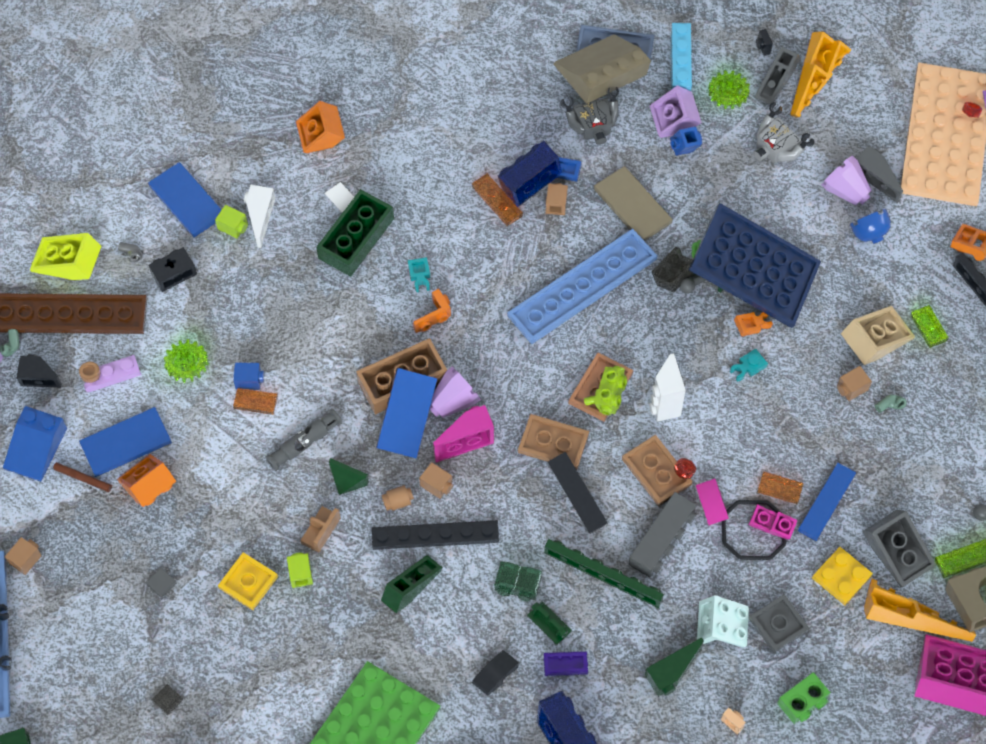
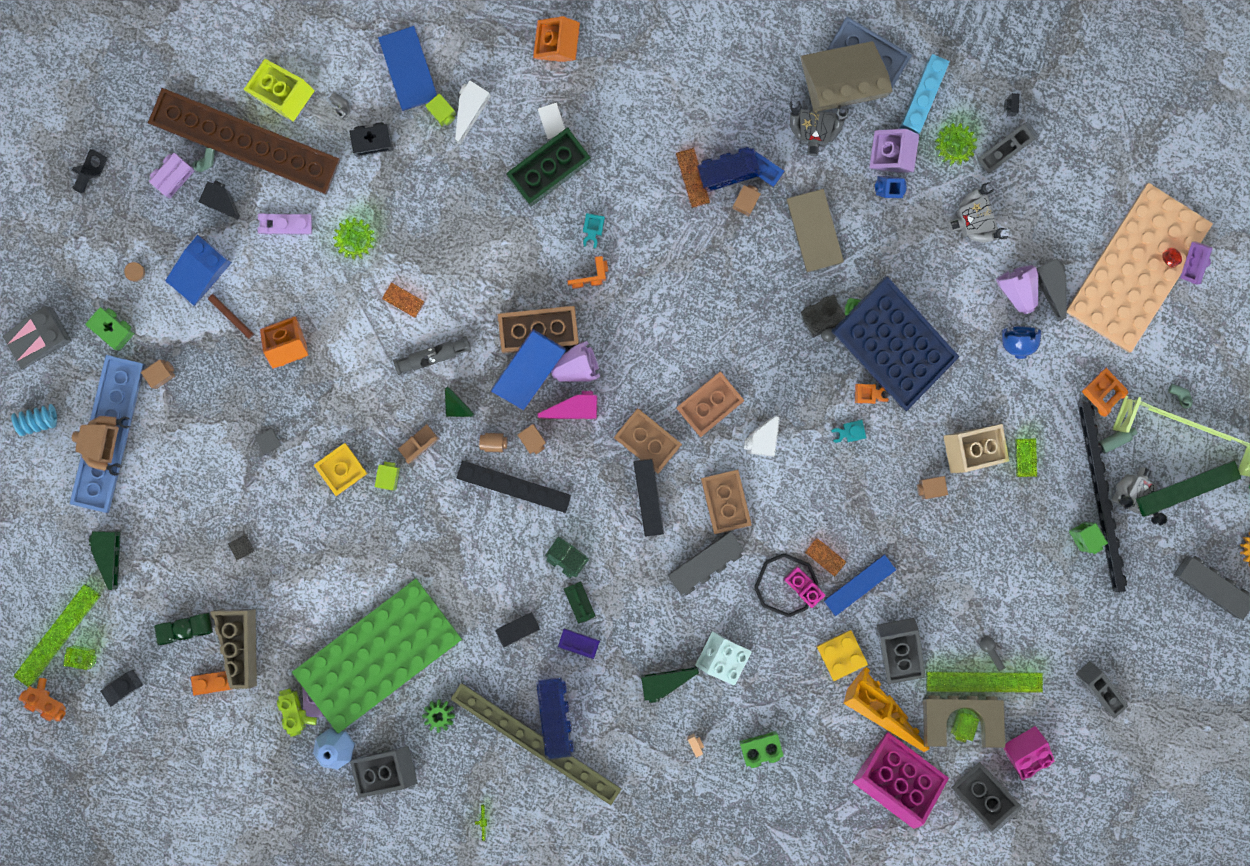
camera: 15 degrees right, 25 degrees up
medium nougat tile [79,361,101,383] -> none
blue tile [79,407,172,477] -> none
blue brick [233,363,265,390] -> none
dark green slope [381,555,443,613] -> none
medium blue plate [507,229,657,344] -> none
dark green plate [544,539,664,608] -> none
lime brick [584,366,627,415] -> none
clear red tile [674,458,696,479] -> none
dark pink slope [696,478,729,525] -> none
dark grey plate [749,594,810,653] -> none
light orange wedge [790,31,851,117] -> none
sand green arm [874,394,907,413] -> none

